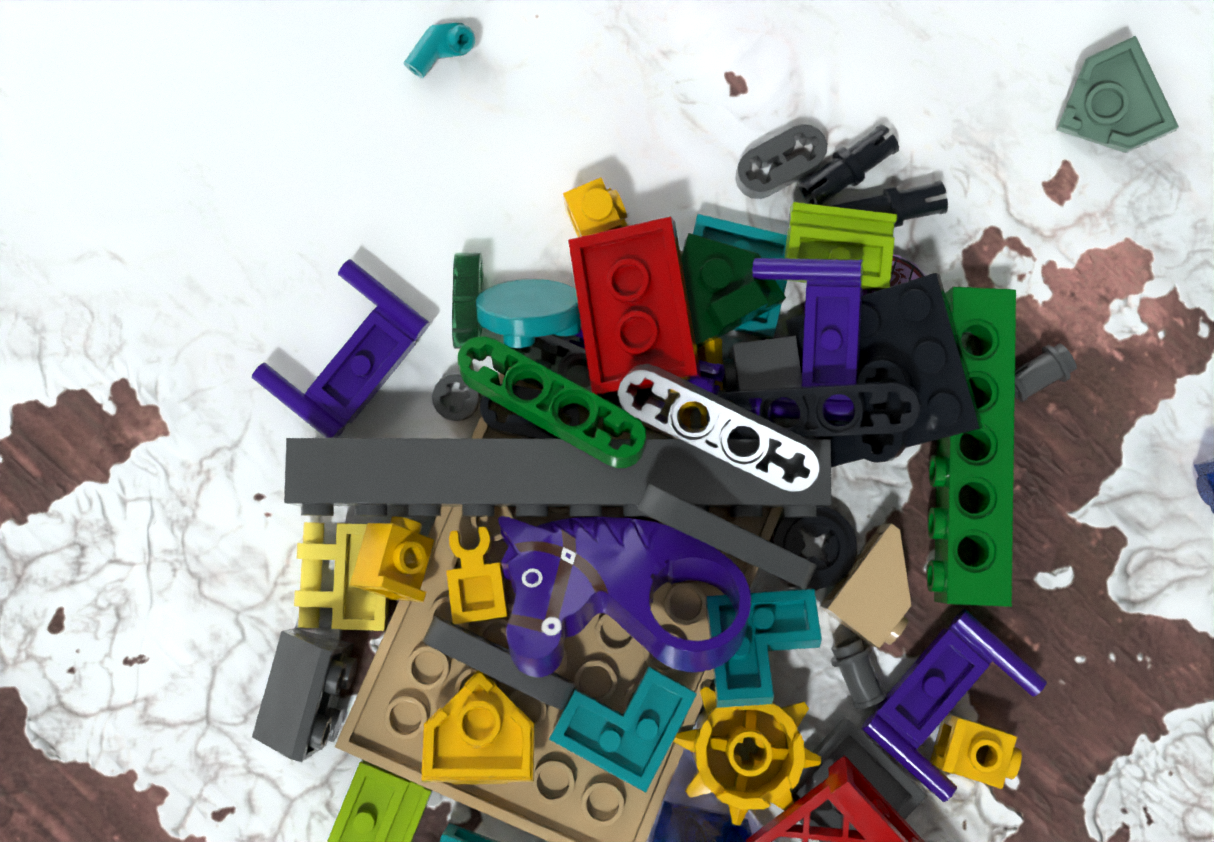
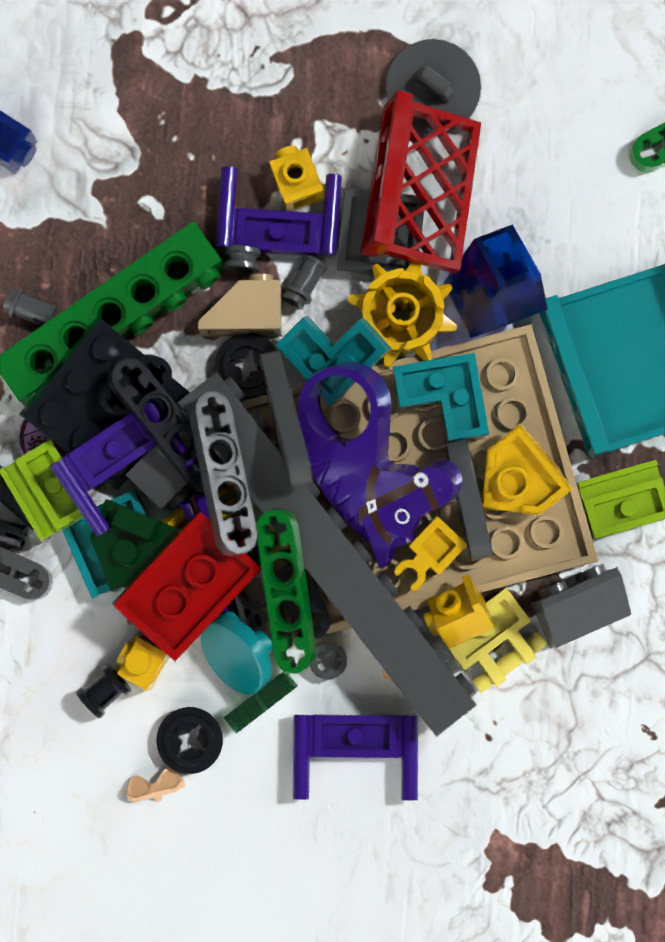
camera: 130 degrees left, 0 degrees up
teal arm [403,23,476,78] -> none
none -> black bush [76,663,132,718]
none -> light nougat piece [126,767,185,802]
none -> black gear [156,707,223,774]
none -> dark grey bush [223,245,261,274]

